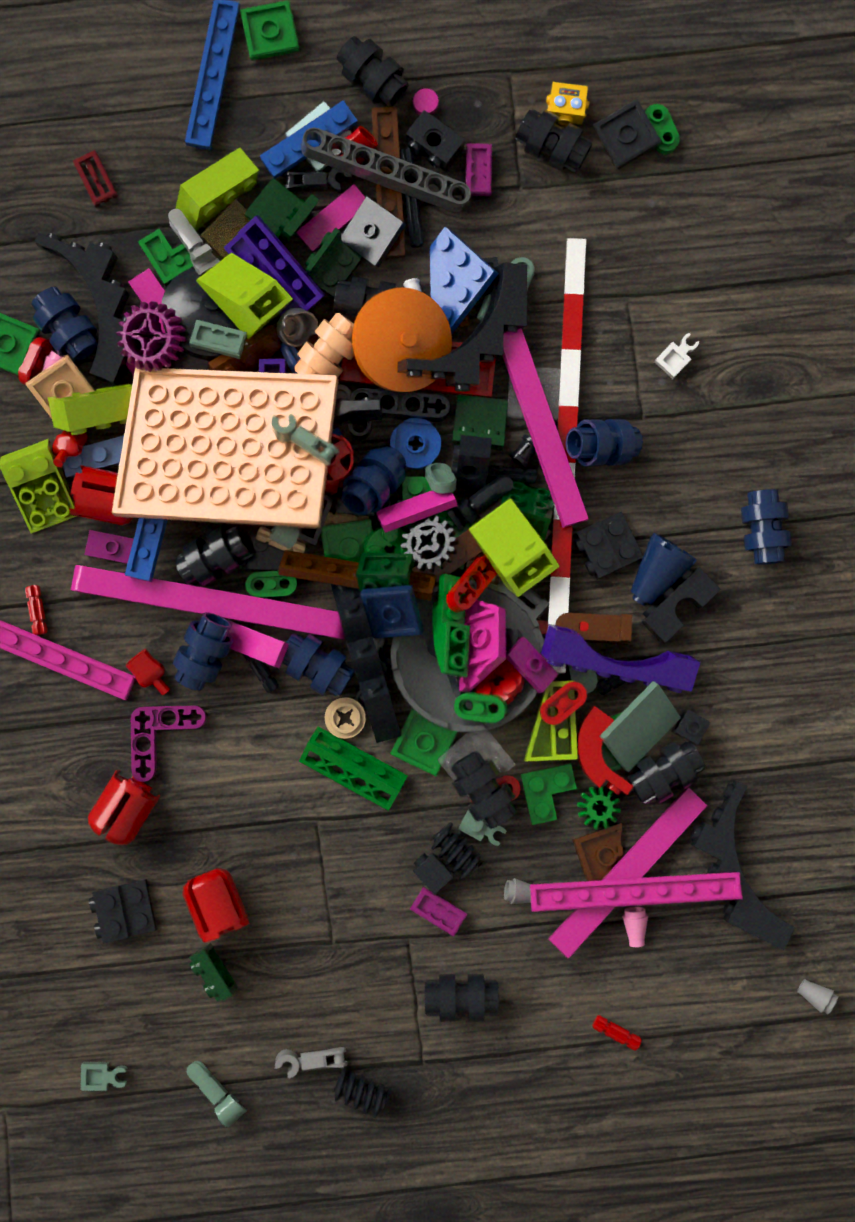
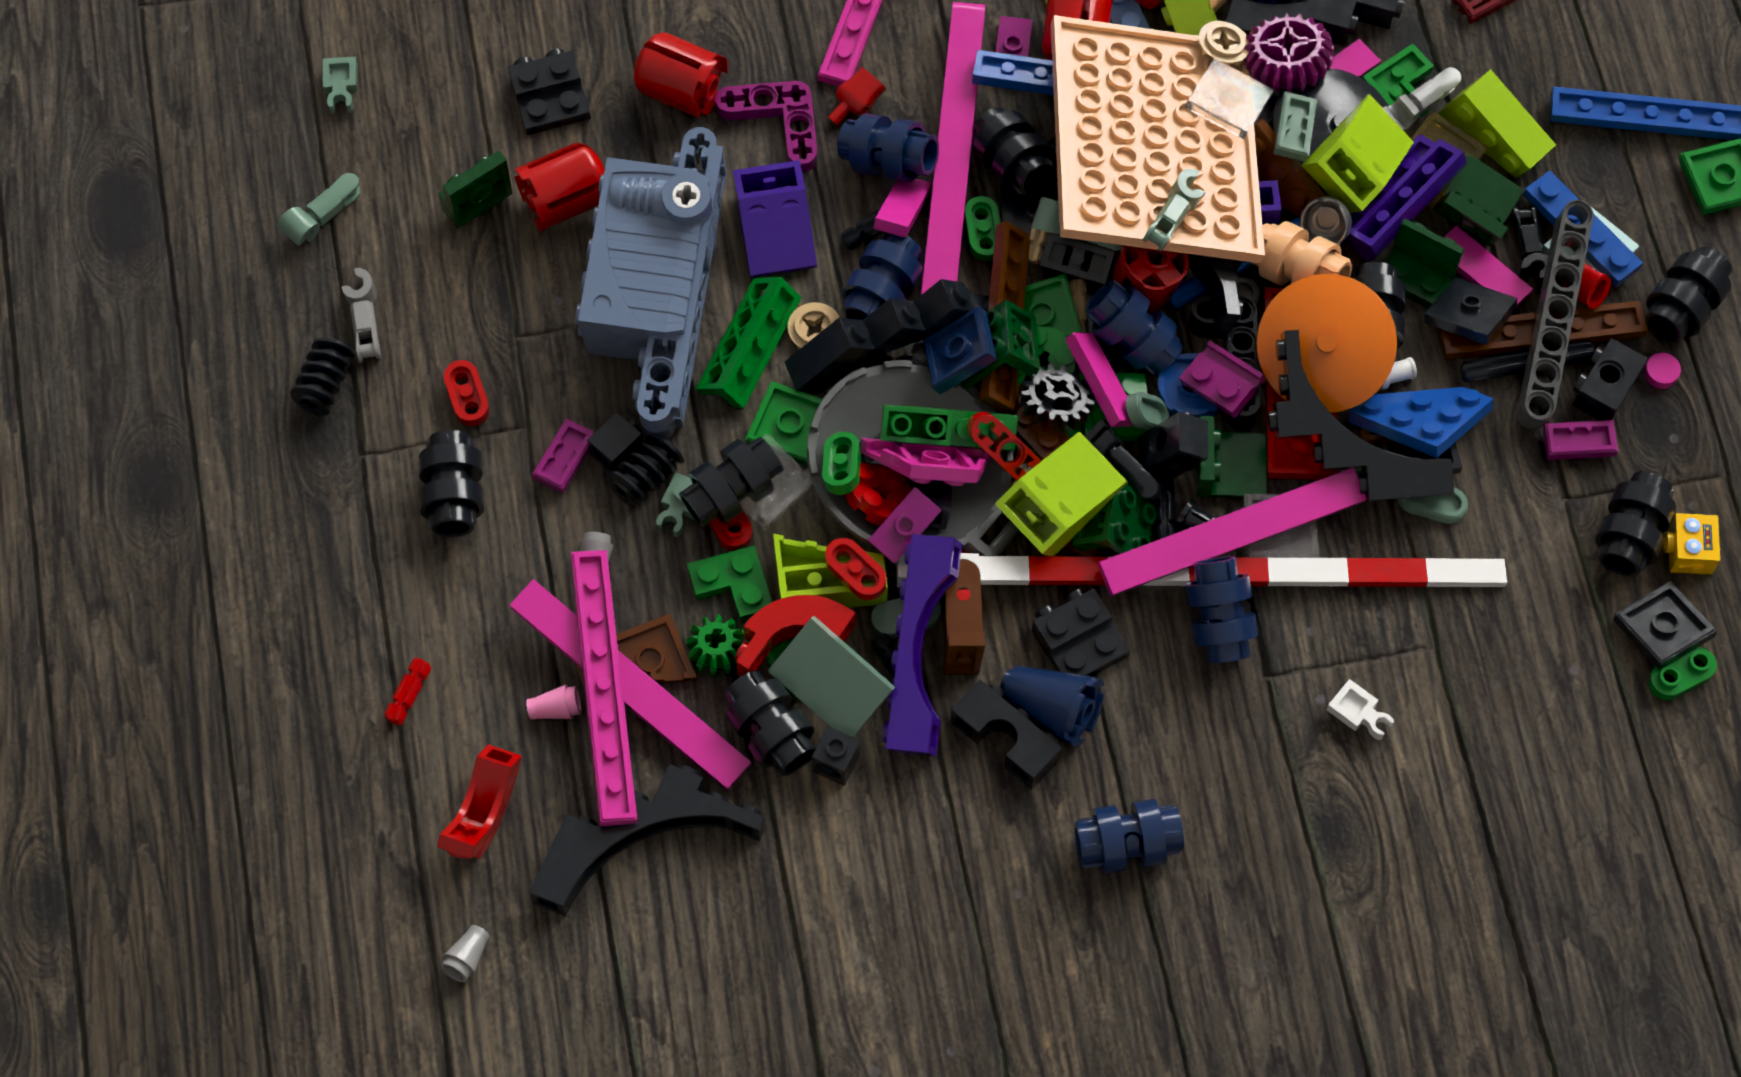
camera: 85 degrees right, 20 degrees down
none -> red arch [437,744,522,859]
none -> red plate [444,360,490,426]
none -> sand blue piece [575,127,727,439]
none -> dark purple slope [733,160,817,278]
none -> magenta plate [1179,340,1266,418]
none -> clear plate [1185,58,1273,139]
none -> tan gear [1197,21,1250,68]

